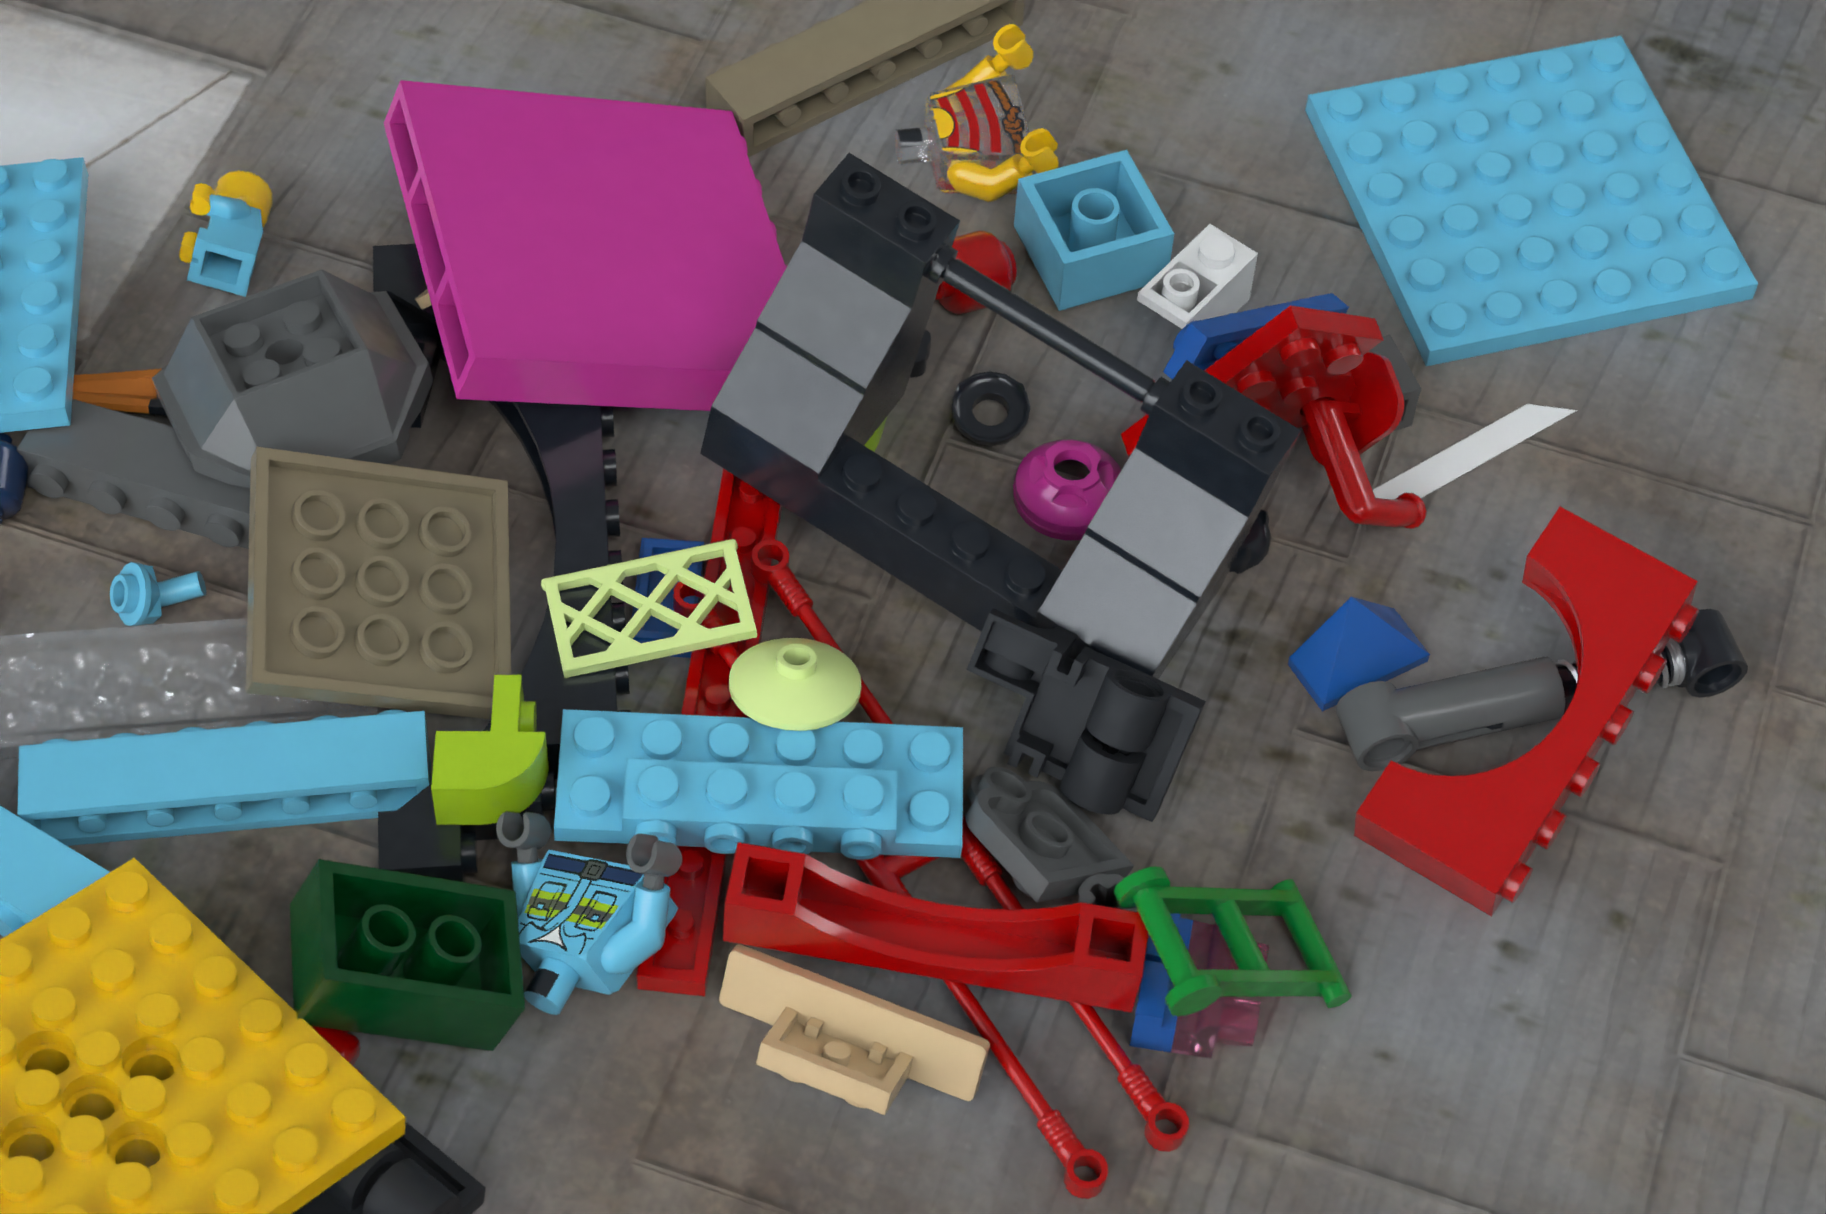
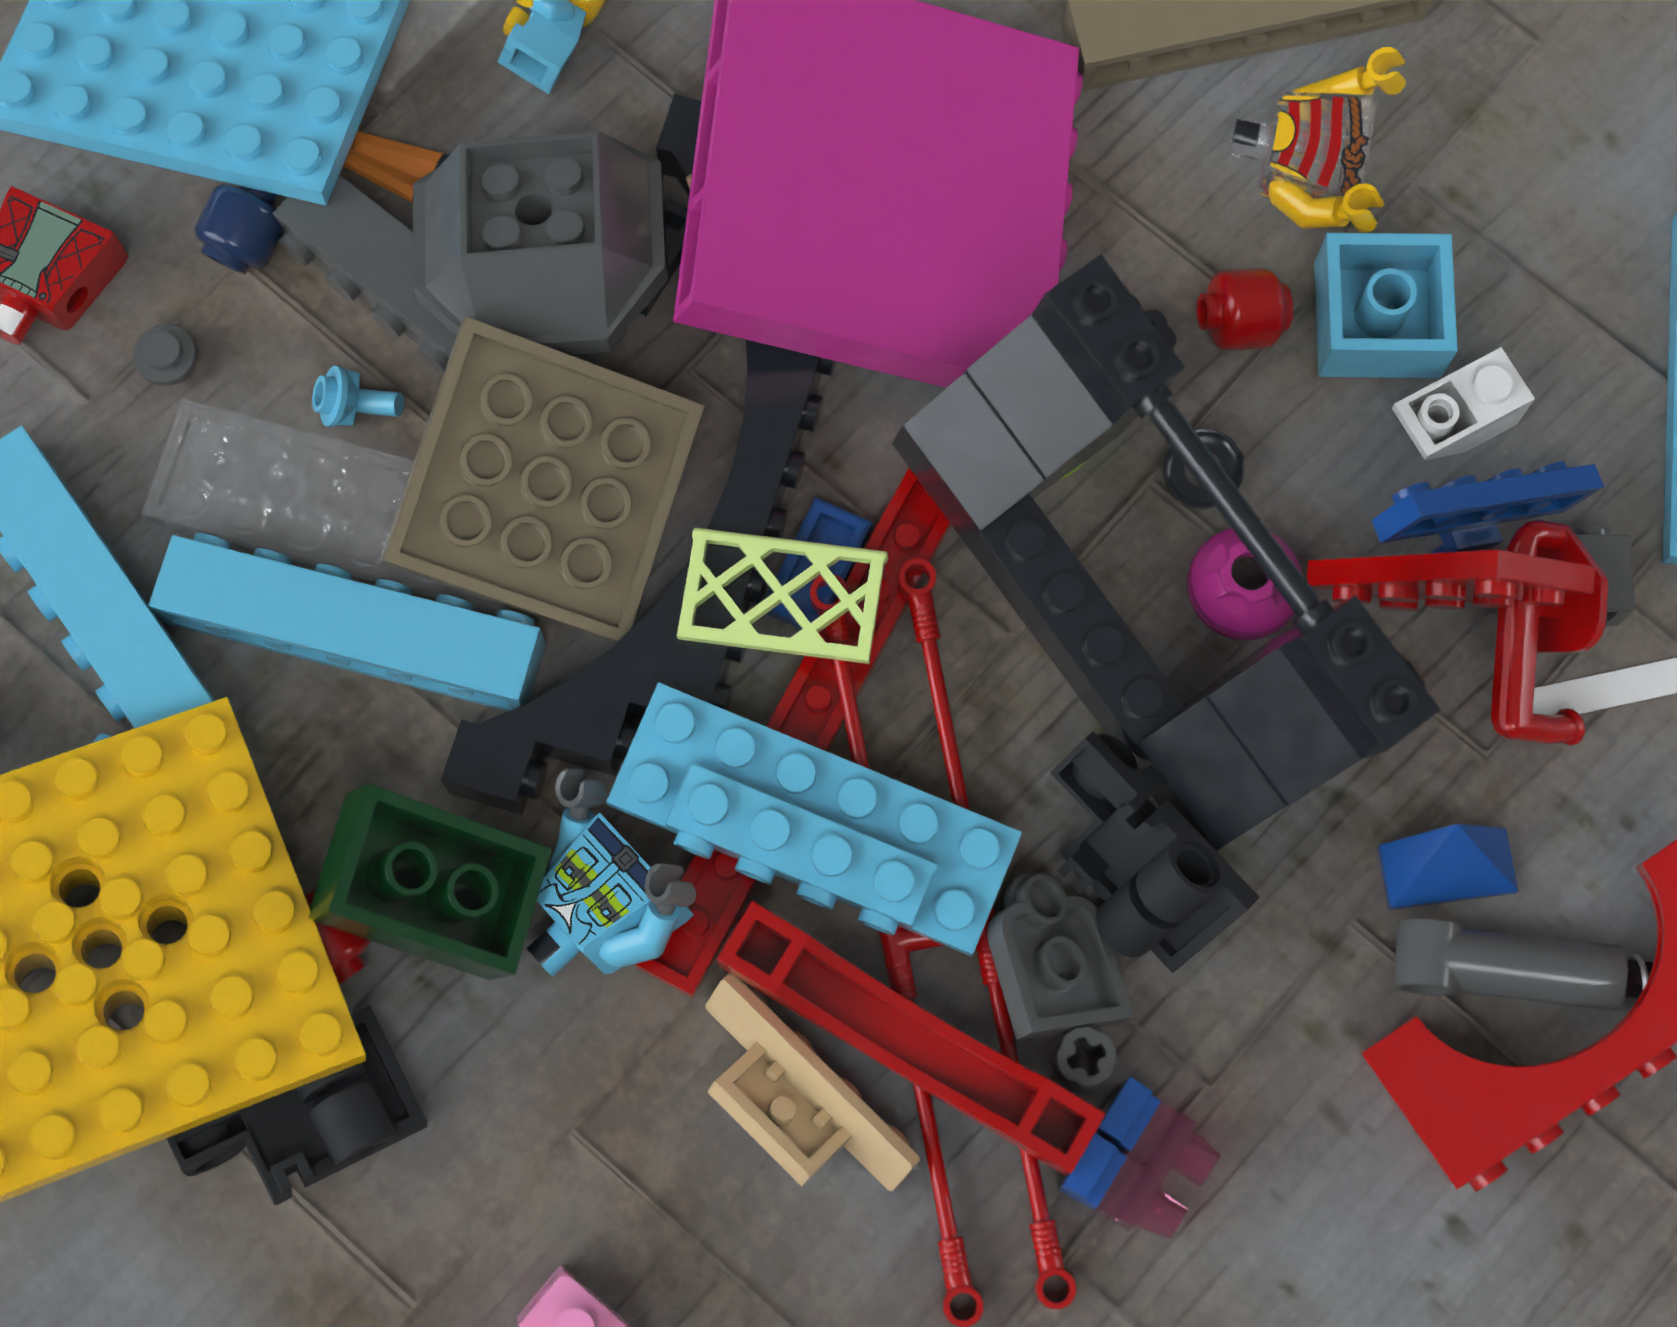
camera: 25 degrees right, 20 degrees up
lime brick [431,675,549,825] -> none
yellowish green dish [729,638,861,731] -> none
green piece [1114,866,1352,1016] -> none

